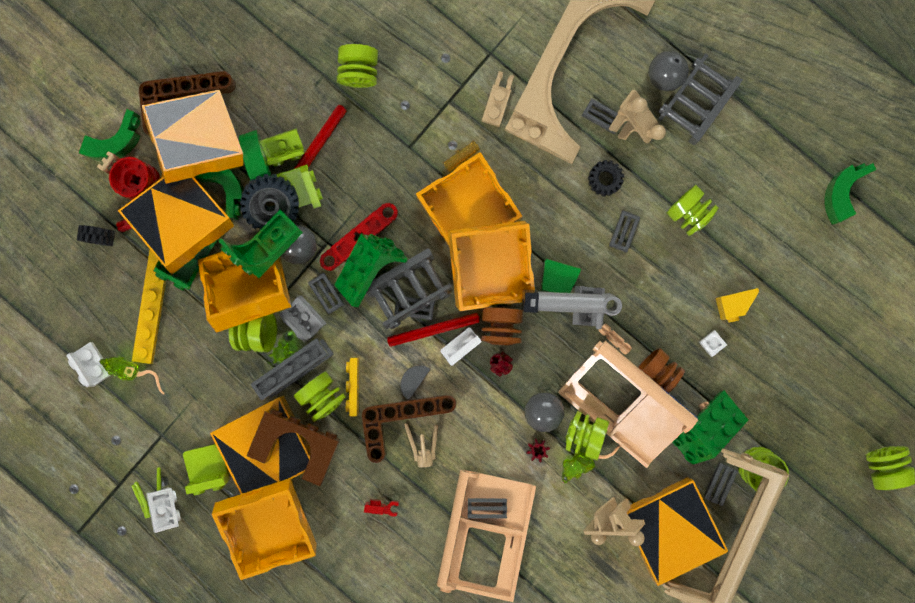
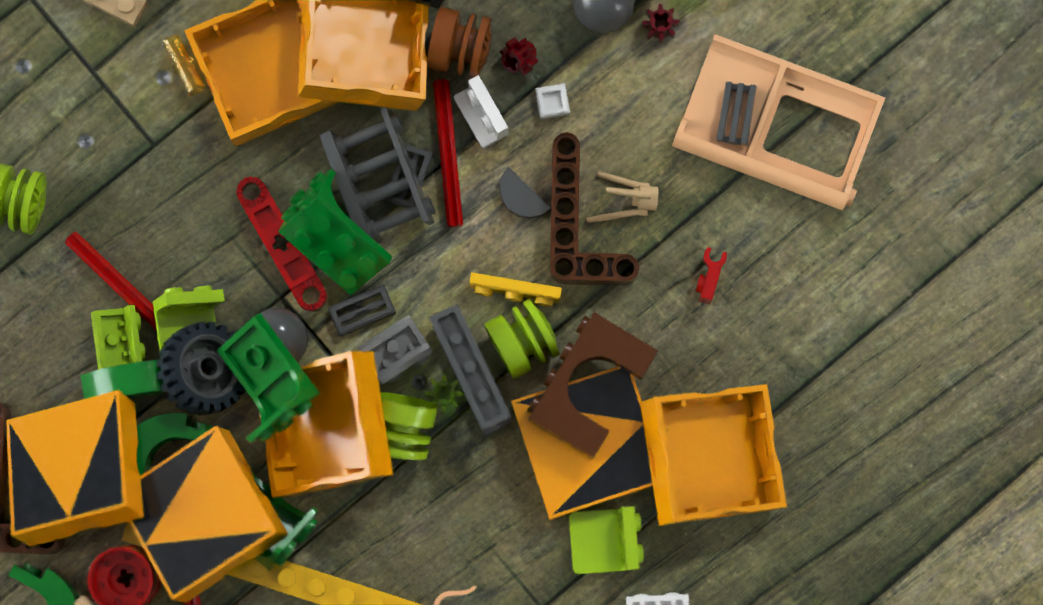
camera: 80 degrees left, 5 degrees down
none -> white tile [535,83,570,120]

